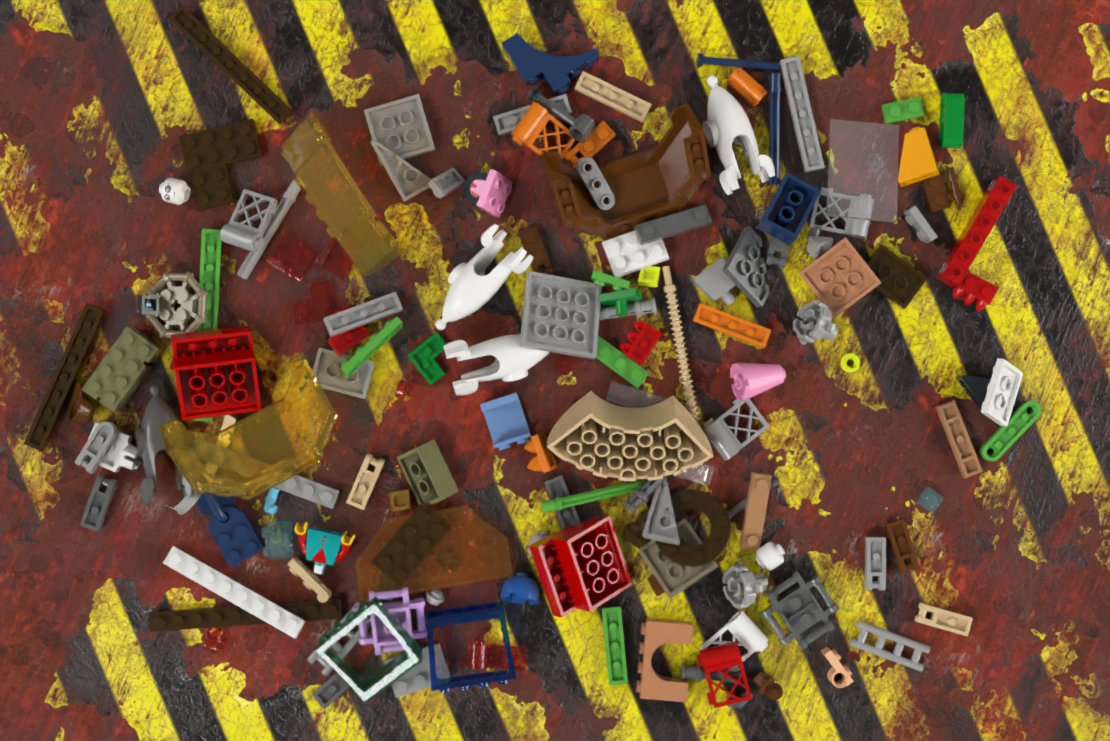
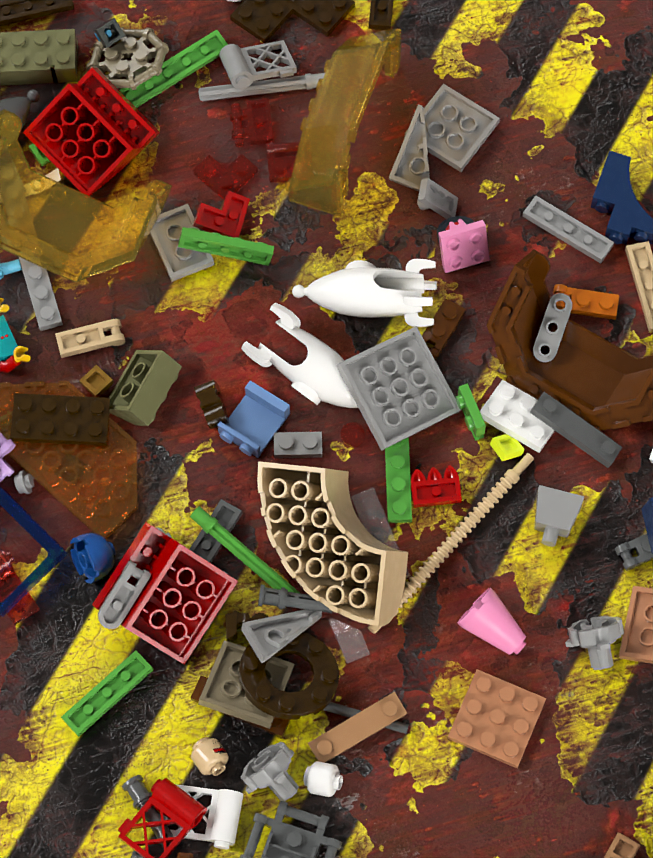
camera: 55 degrees right, 20 degrees down
reddish brown plate [258,369,278,388] -> none
light grey plate [323,292,403,337] -> none
clear red tile [395,380,409,400] -> none
green tile [407,332,447,385] -> none
orange piece [511,102,575,162] -> none
orange tile [524,431,557,473] -> none
dark grey piece [527,86,595,142] -> none
green tile [599,288,642,317] -> none
light grey pin [599,297,657,321] -> none
nougat arch [636,618,693,702] -> none
orange plate [693,303,771,348] -> none
light grey piece [702,399,770,461] -> none
dark grey plate [722,226,770,308] -> none
neon yellow plate [840,353,860,372] -> none
none -> light grey plate [98,560,151,629]
none -> tan head [191,737,229,776]
none -> dark brown leg [194,380,229,429]
none -> light grey plate [274,432,322,458]
none -> nougat plate [448,669,546,768]

